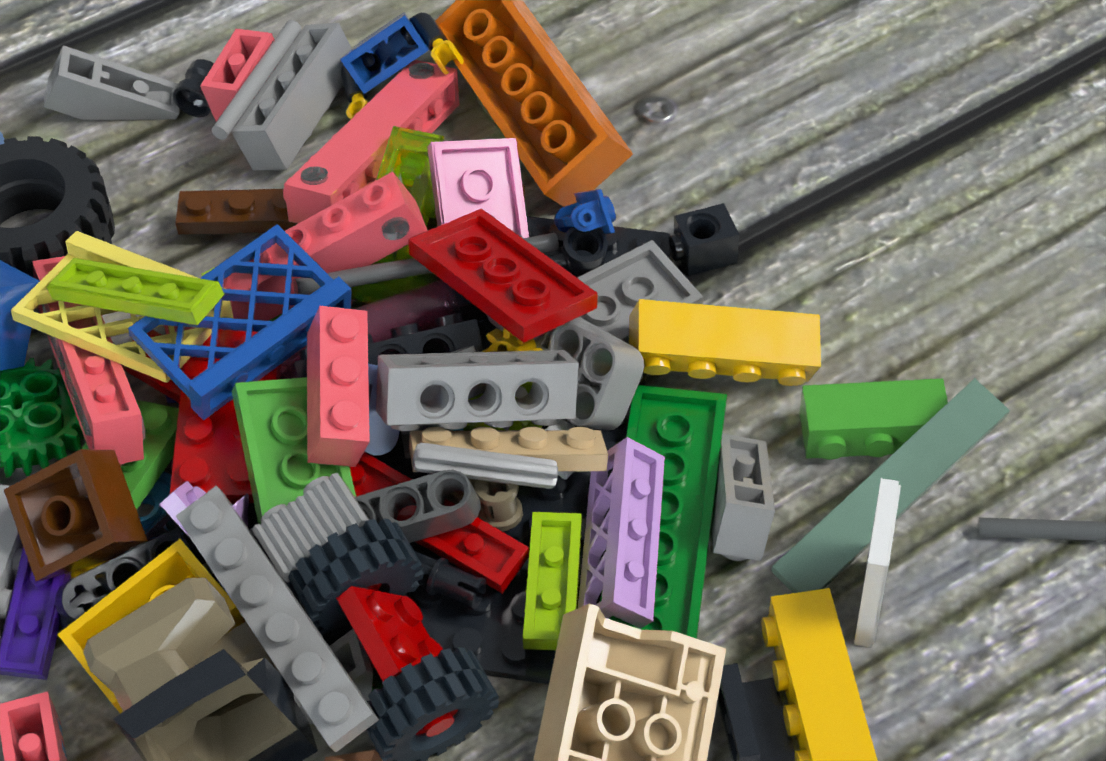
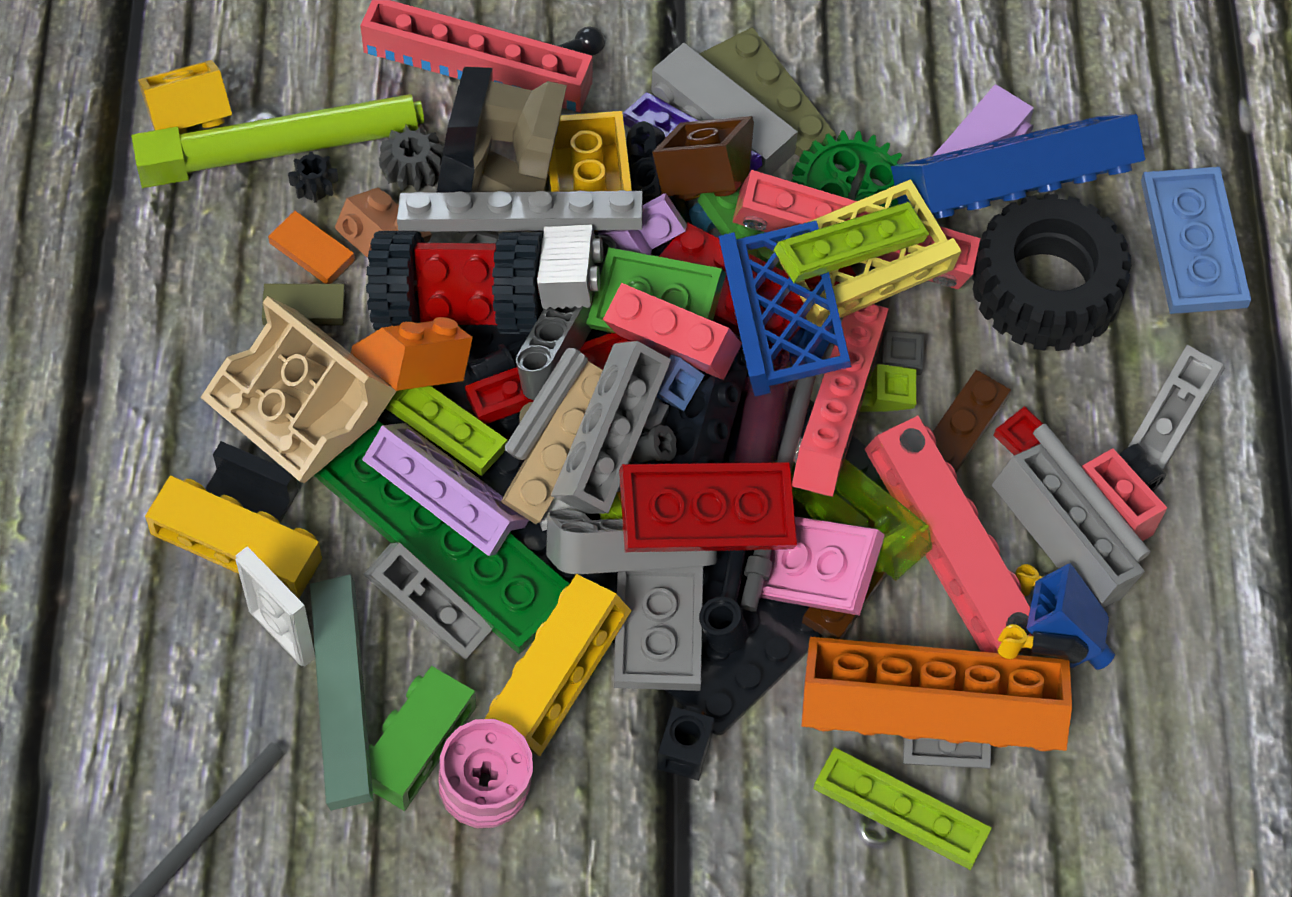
camera: 120 degrees right, 10 degrees up
blue hinge [554,189,616,234] -> none
none -> orange slope [351,317,473,391]
none -> bright pink wheel [439,719,533,828]
none -> lime plate [813,747,992,870]
none -> red tile [994,406,1043,455]

